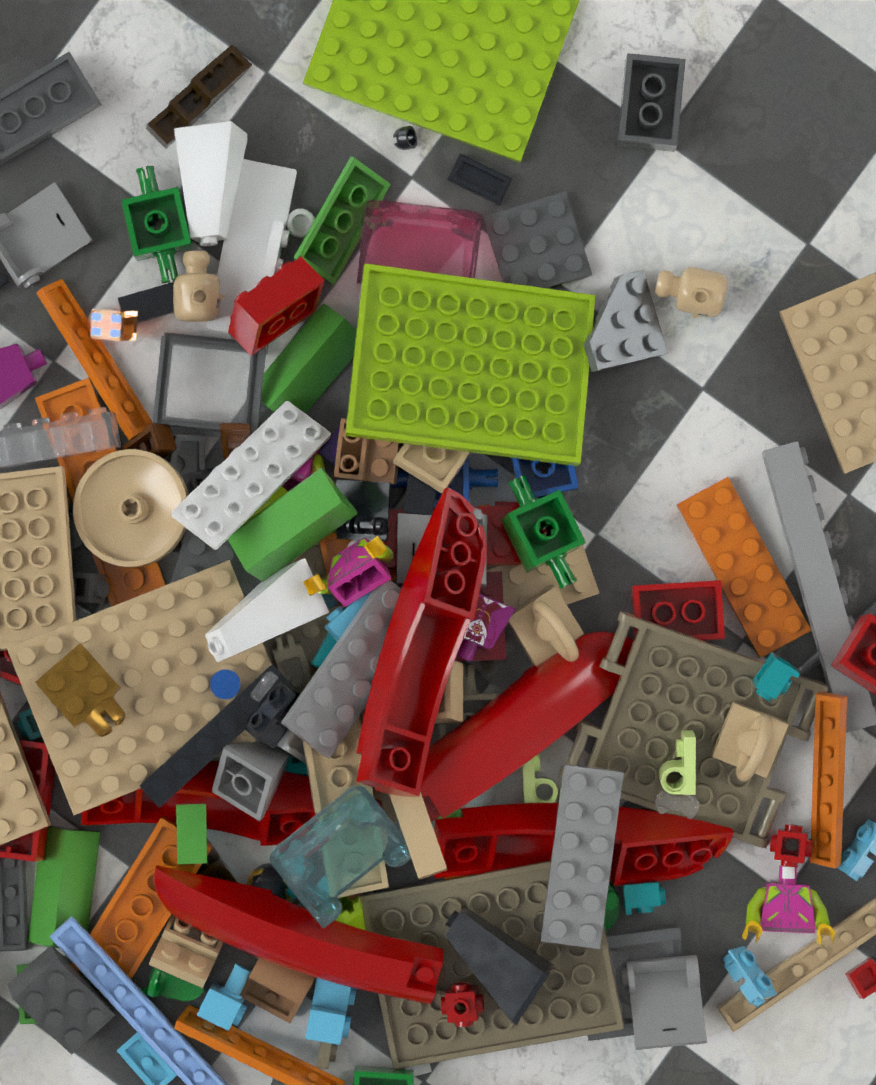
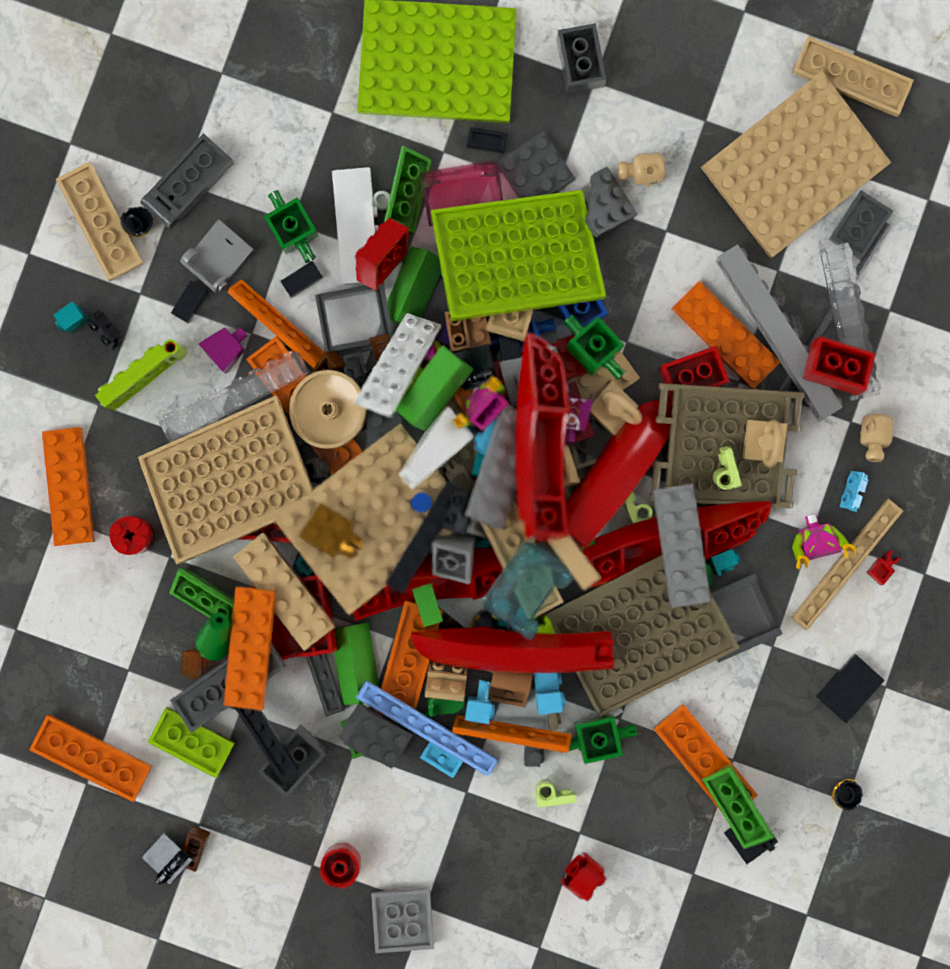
camera: 15 degrees left, 0 degrees up
clear orange brick [90,308,137,341] -> none
dark brown slope [146,45,252,149] -> none
tan piece [173,251,224,322] -> none
white slope [174,121,248,246] -> none
clear tile [250,671,278,702] -> none
black hinge [393,126,417,150] -> none
red brick [441,982,484,1027] -> none
black slope [445,906,554,1025] -> none
light grey door [621,955,707,1050] -> none
clear piece [655,790,699,819] -> none
medium azure hinge [723,946,777,1008] -> none
teal brick [752,652,800,702] -> none
red brick [770,824,813,867] -> none
orange plate [810,692,847,868] -> none

